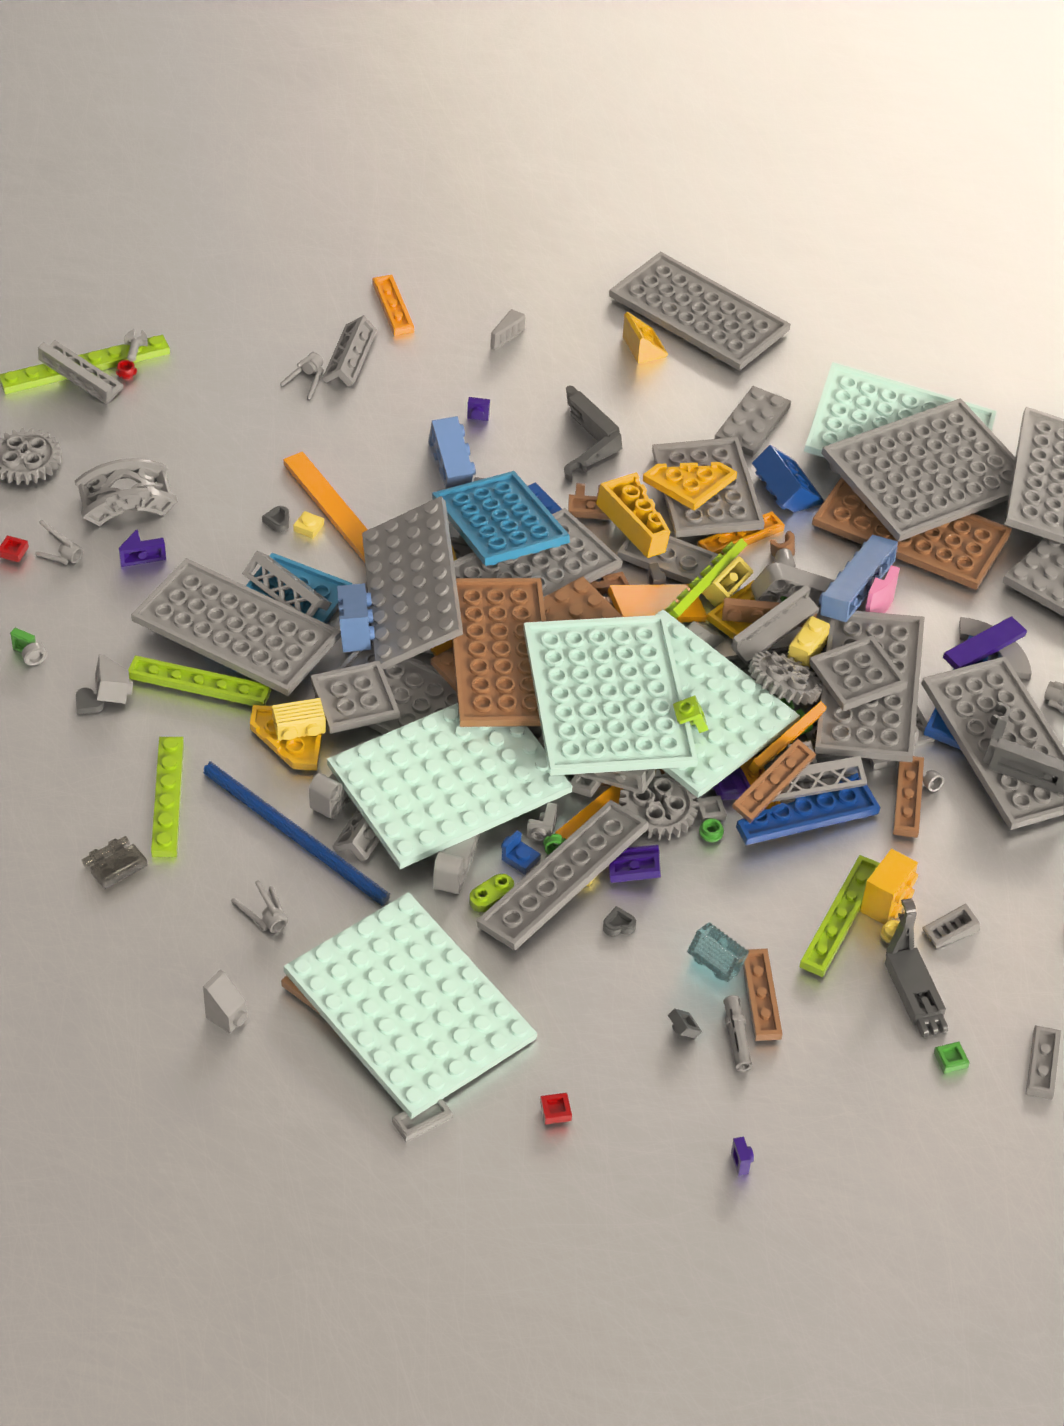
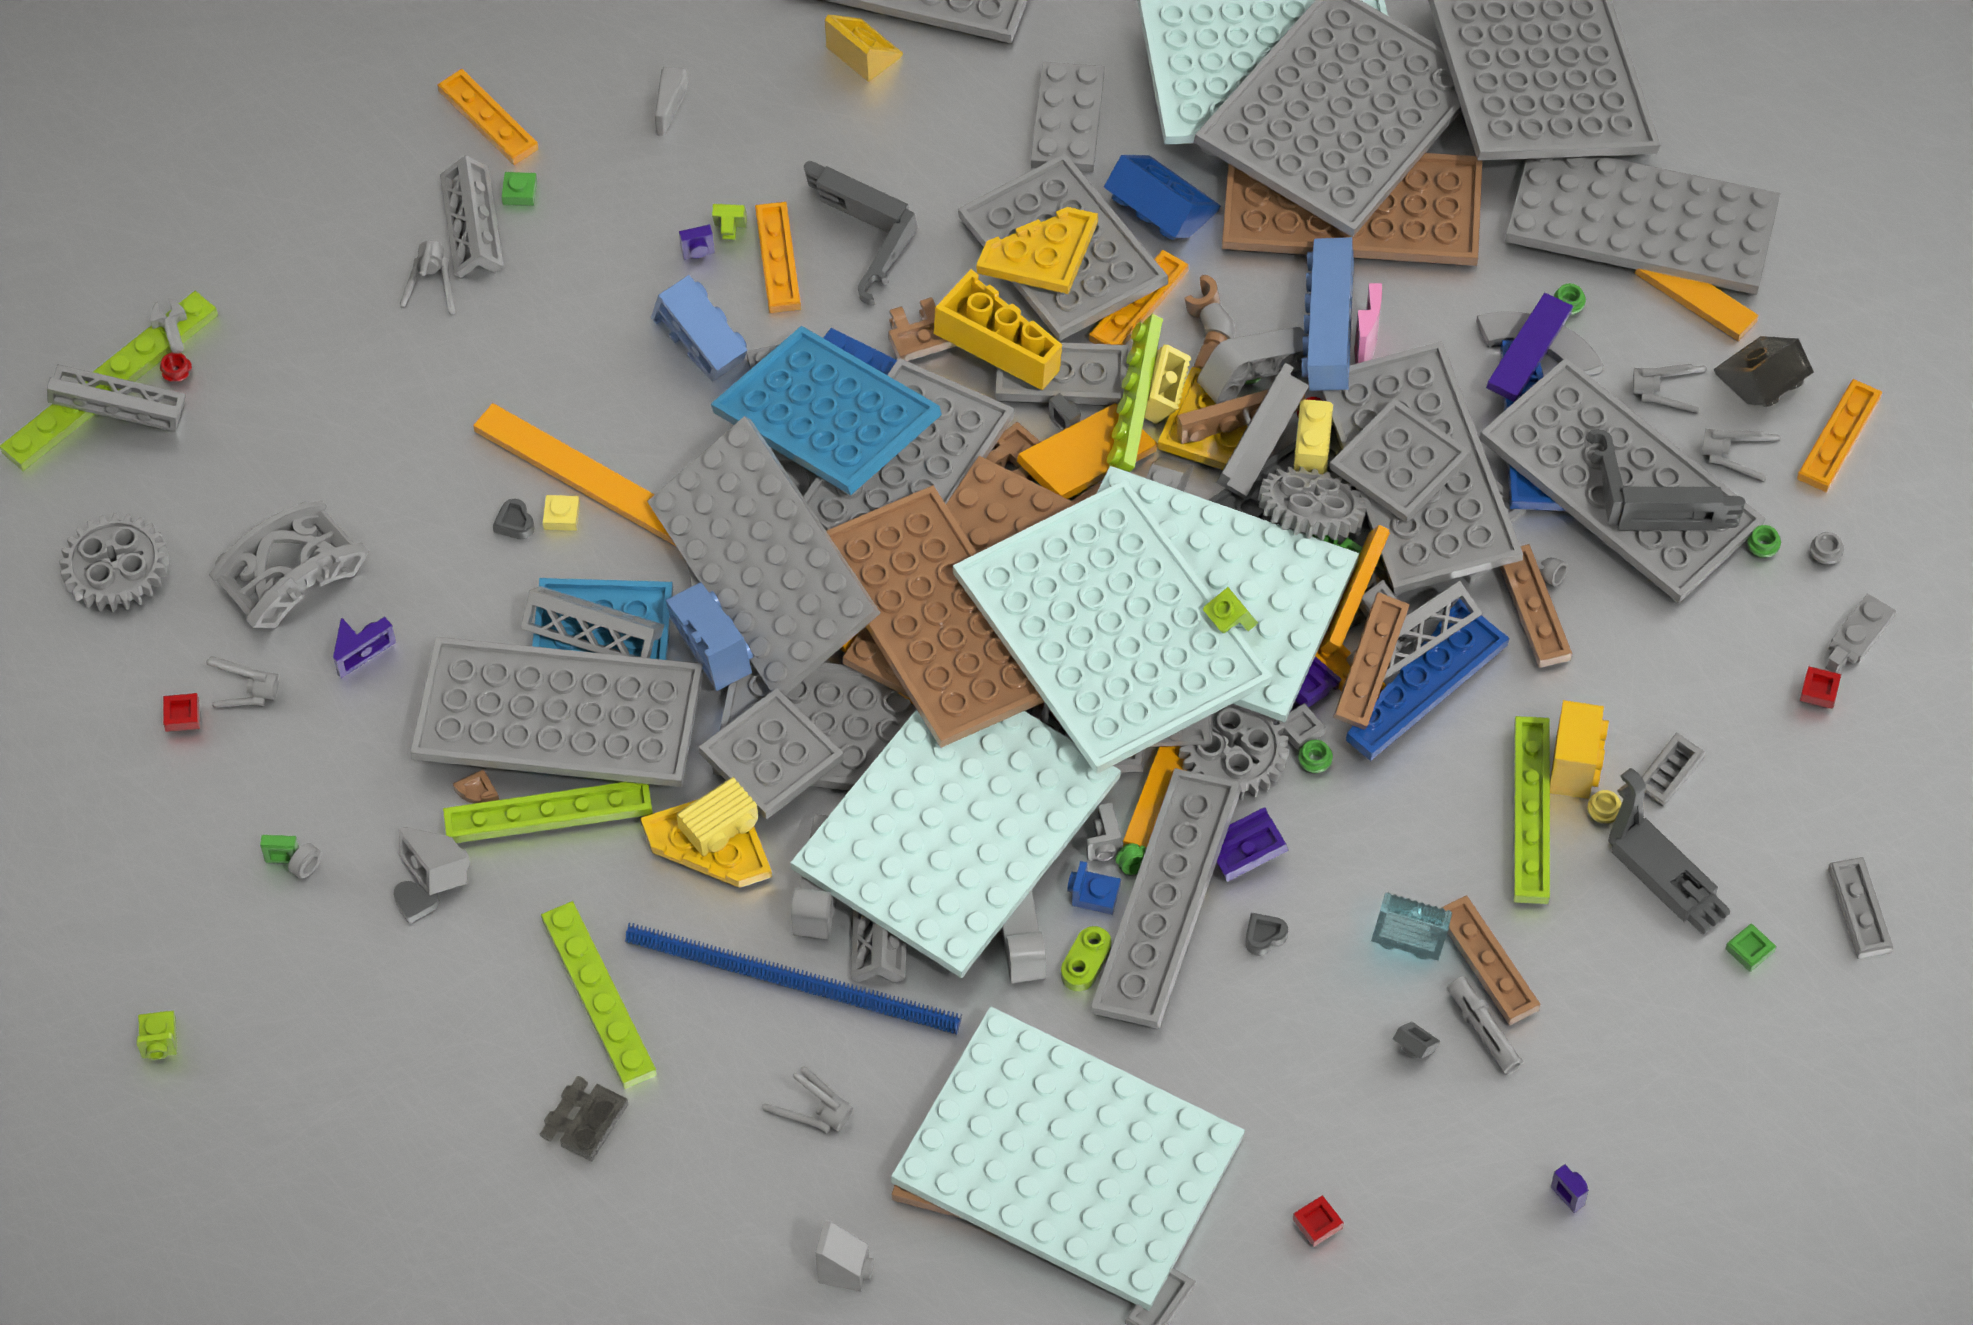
camera: 20 degrees left, 10 degrees up
none -> medium nougat tile [453,769,499,804]
none -> bright green plate [502,172,537,206]
none -> lime tile [712,204,747,240]
none -> light orange tile [755,202,801,313]
none -> bright green plate [1554,283,1586,314]

